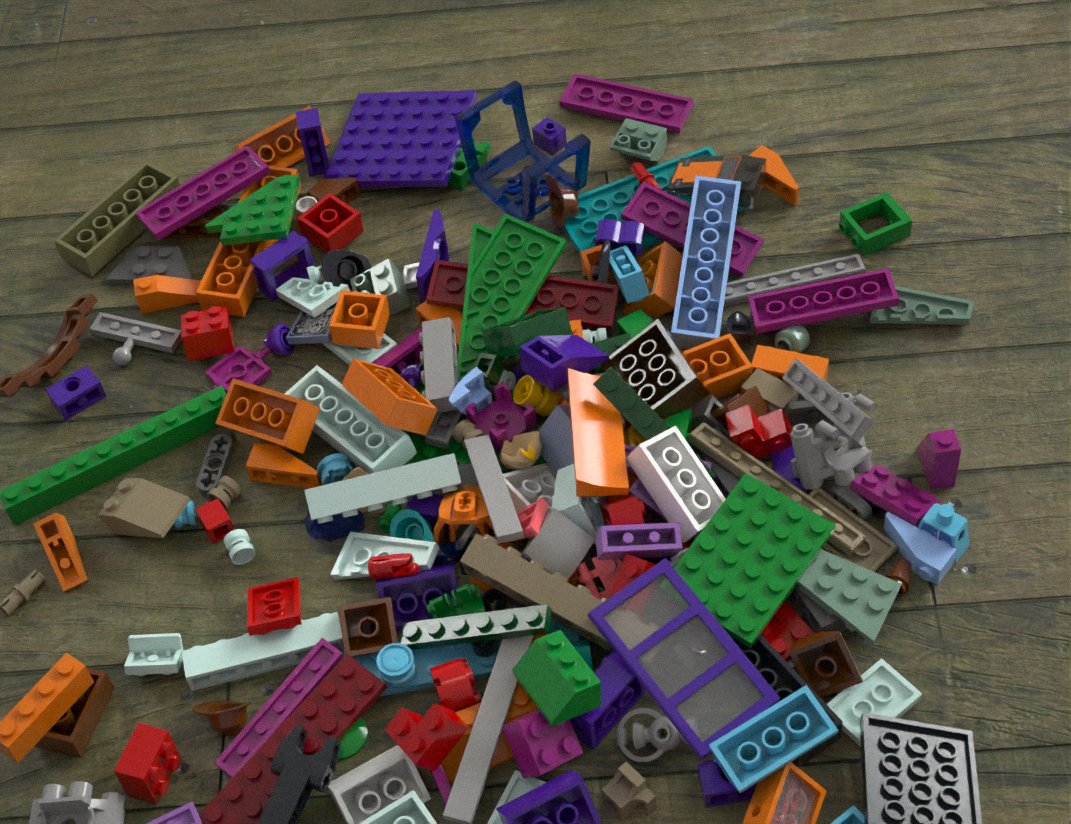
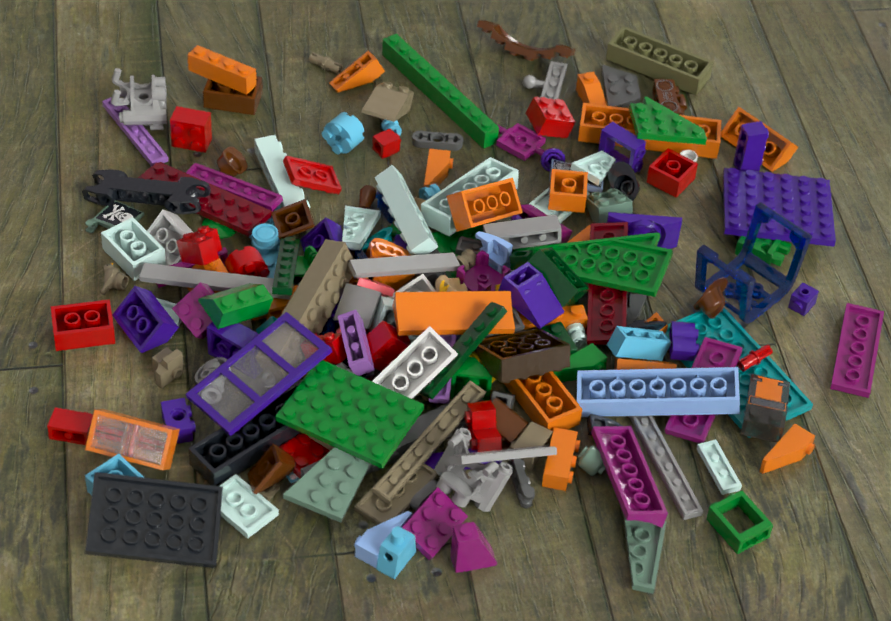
camera: 75 degrees right, 5 degrees down
dark purple brick [46,365,106,421] -> none
light aqua bracket [124,633,183,676] -> none
magenta plate [135,145,271,240] -> none
dark tan wheel [207,476,242,510] -> none
orange brick [215,379,320,454] -> none
light aqua wheel [224,529,256,565] -> none
reddish brown slope [307,177,360,204] -> none
red hinge [368,553,420,580] -> none
sand green slope [610,118,667,162] -> none
medium azure slope [709,685,839,793] -> none
reddish brown cone [886,559,912,597] -> none
none -> medium azure brick [322,112,364,154]
none -> reddish brown cone [359,185,377,209]
none -> light aqua plate [697,440,742,495]

